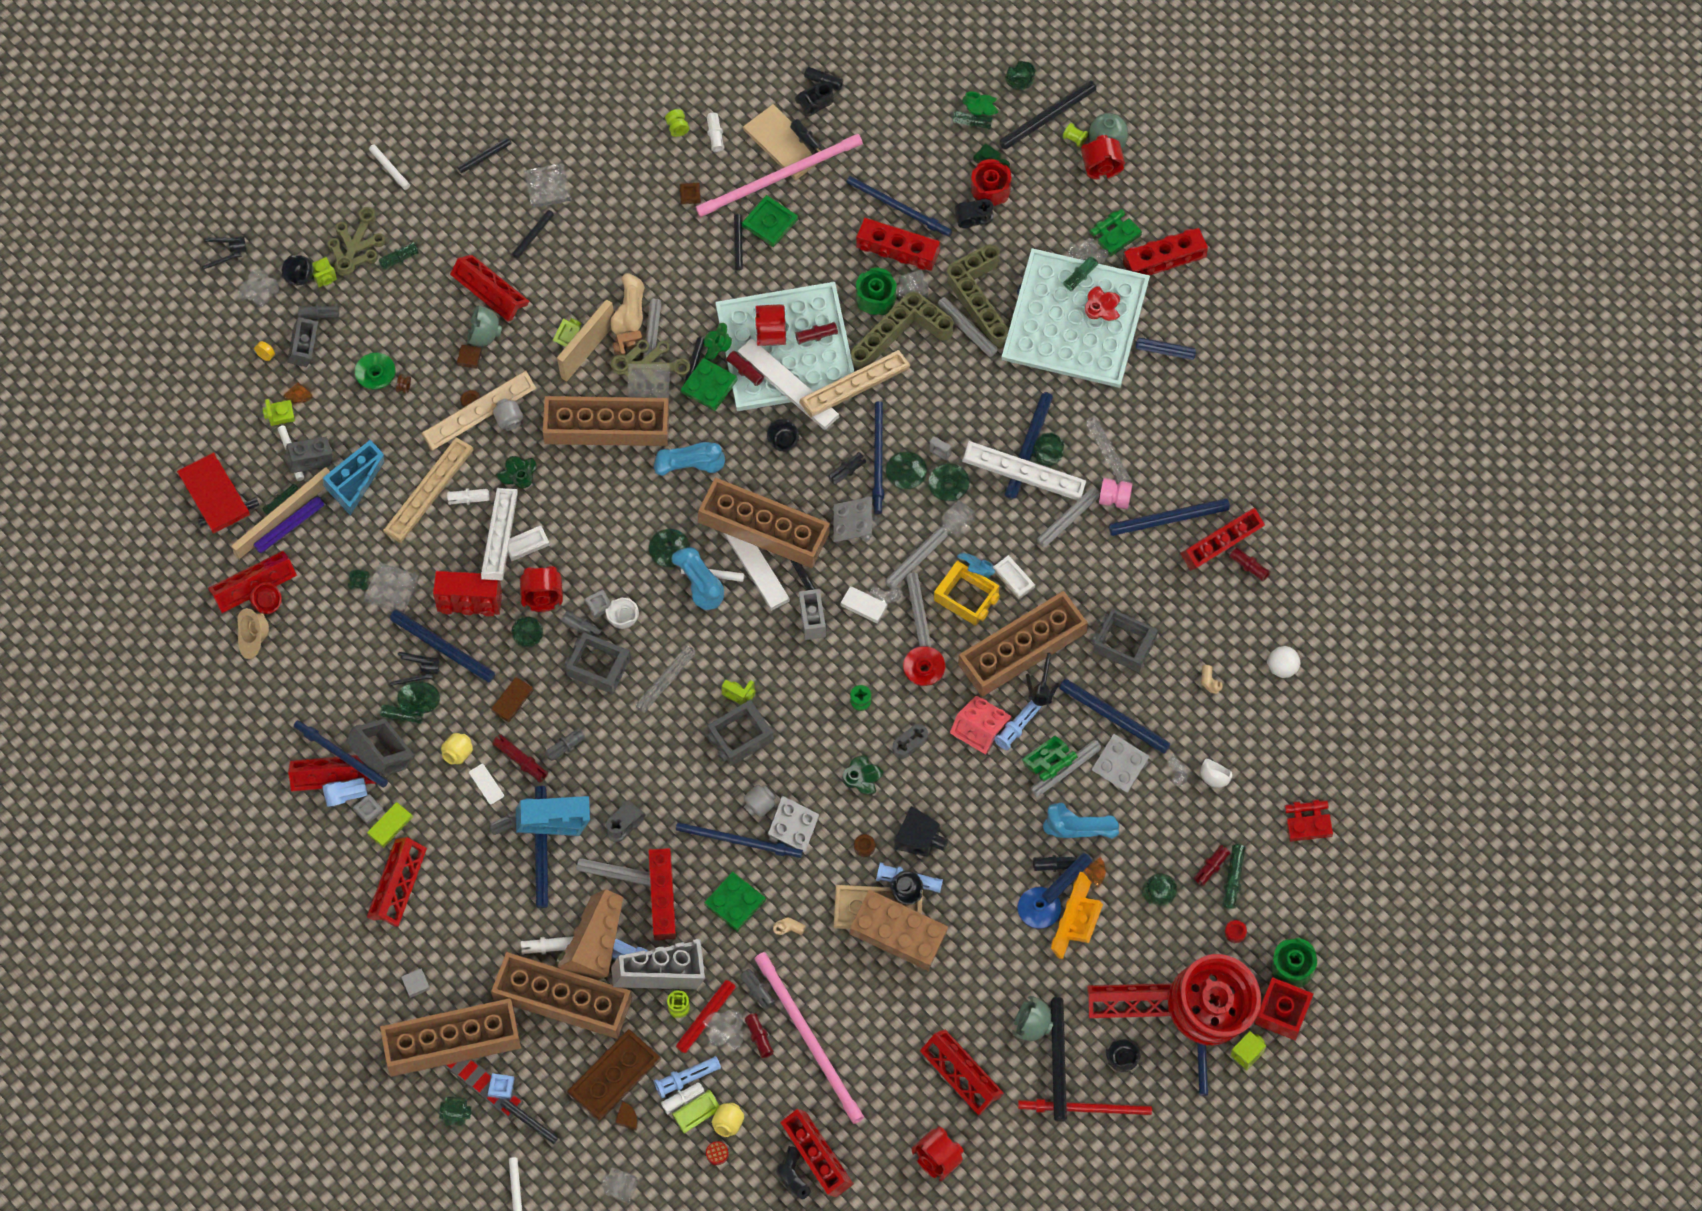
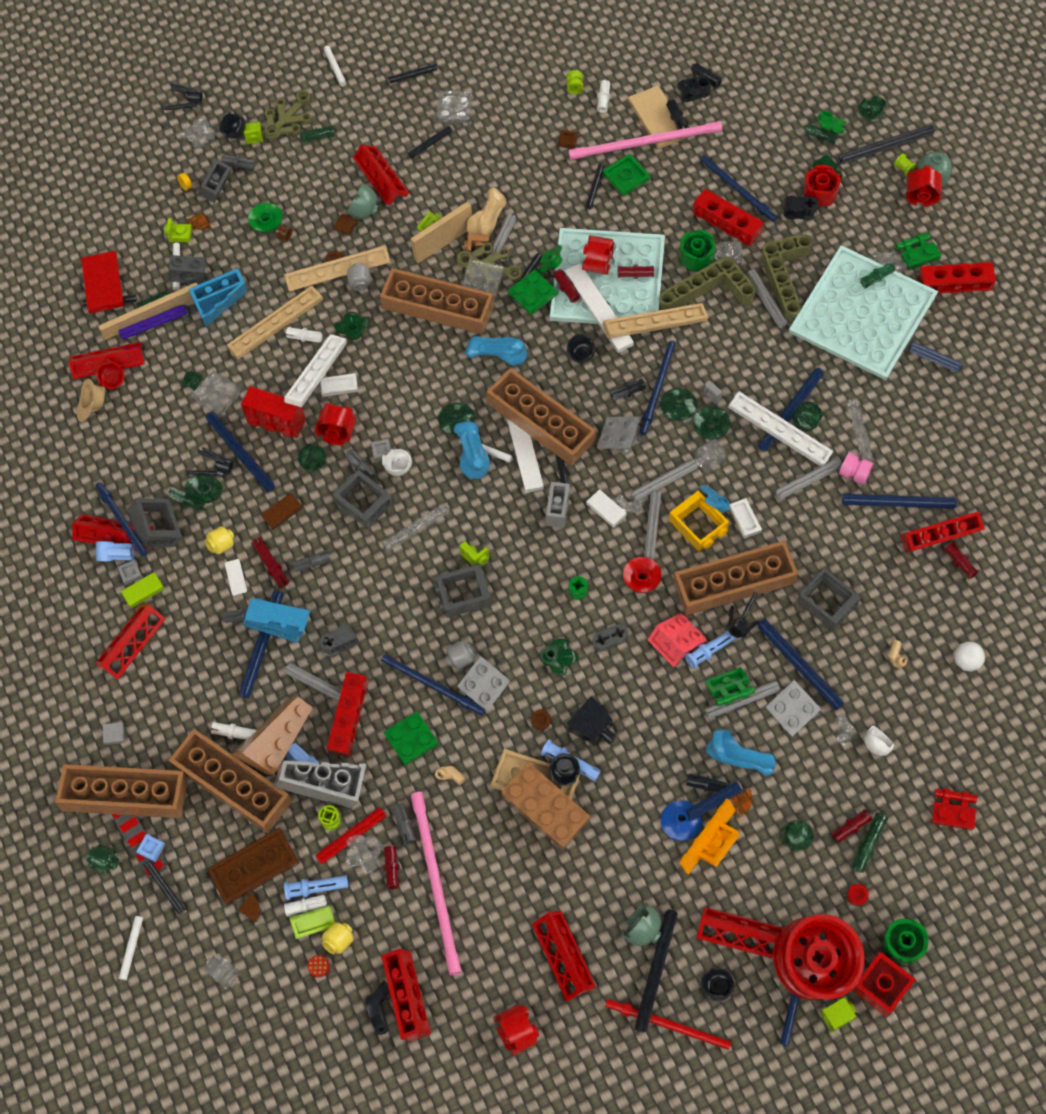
camera: 20 degrees right, 0 degrees up
red plate [1084,286,1120,321] -> none

